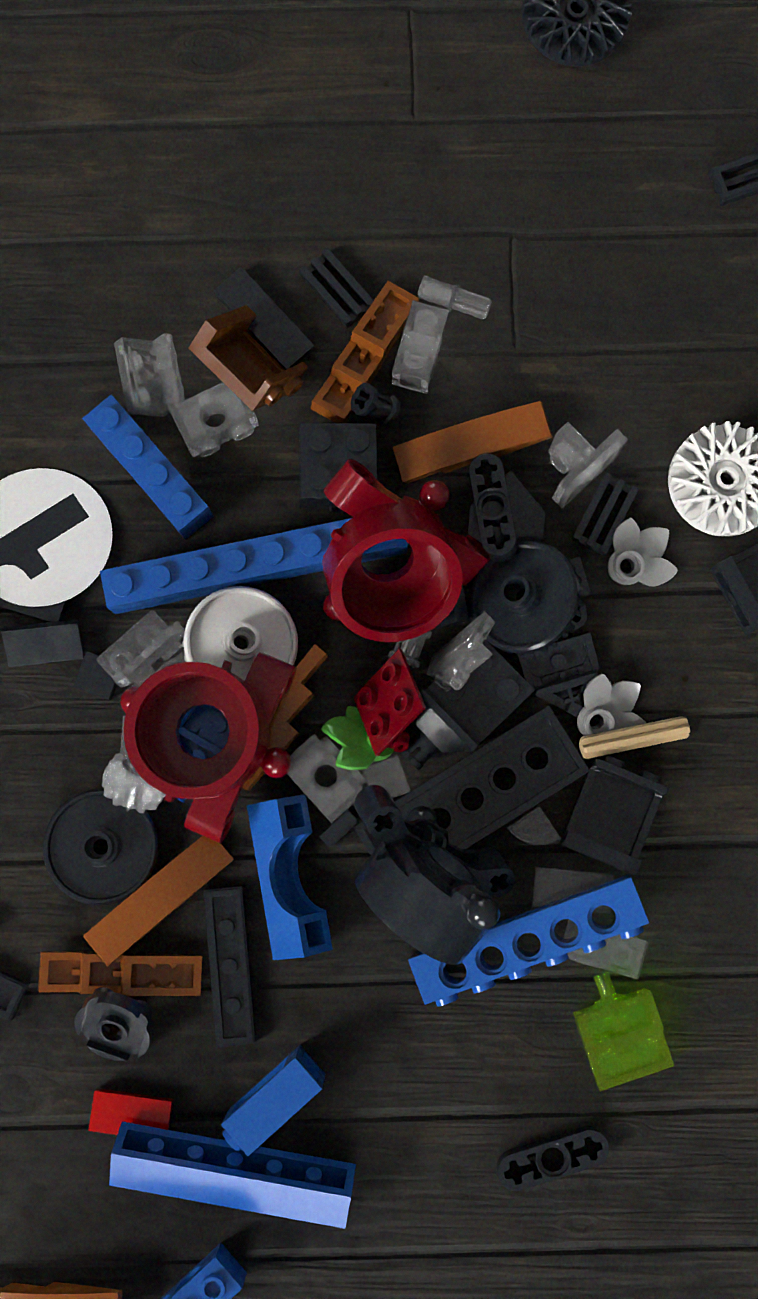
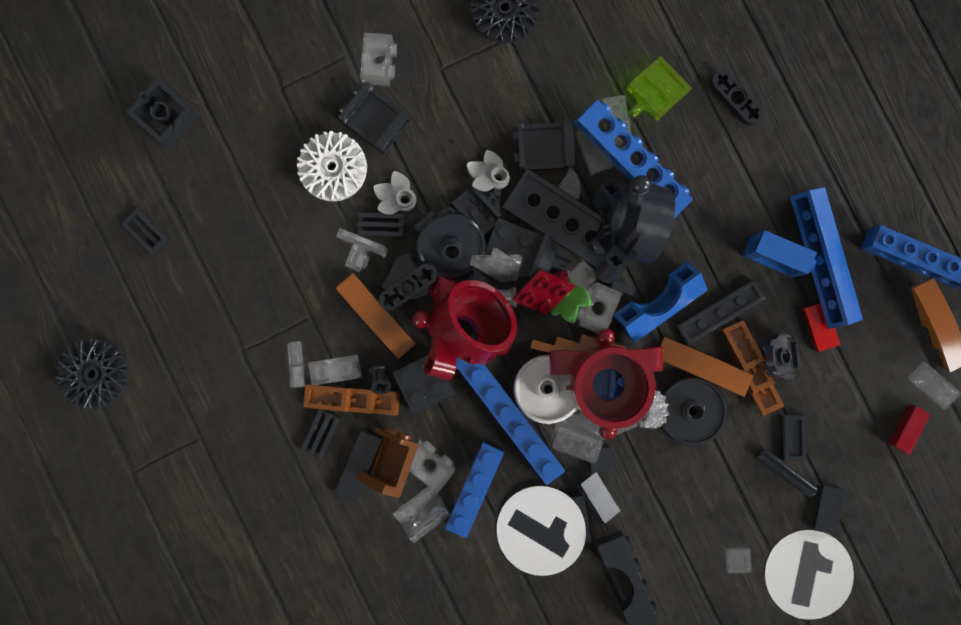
camera: 120 degrees left, 5 degrees up
tan axle [579,716,691,759] -> none

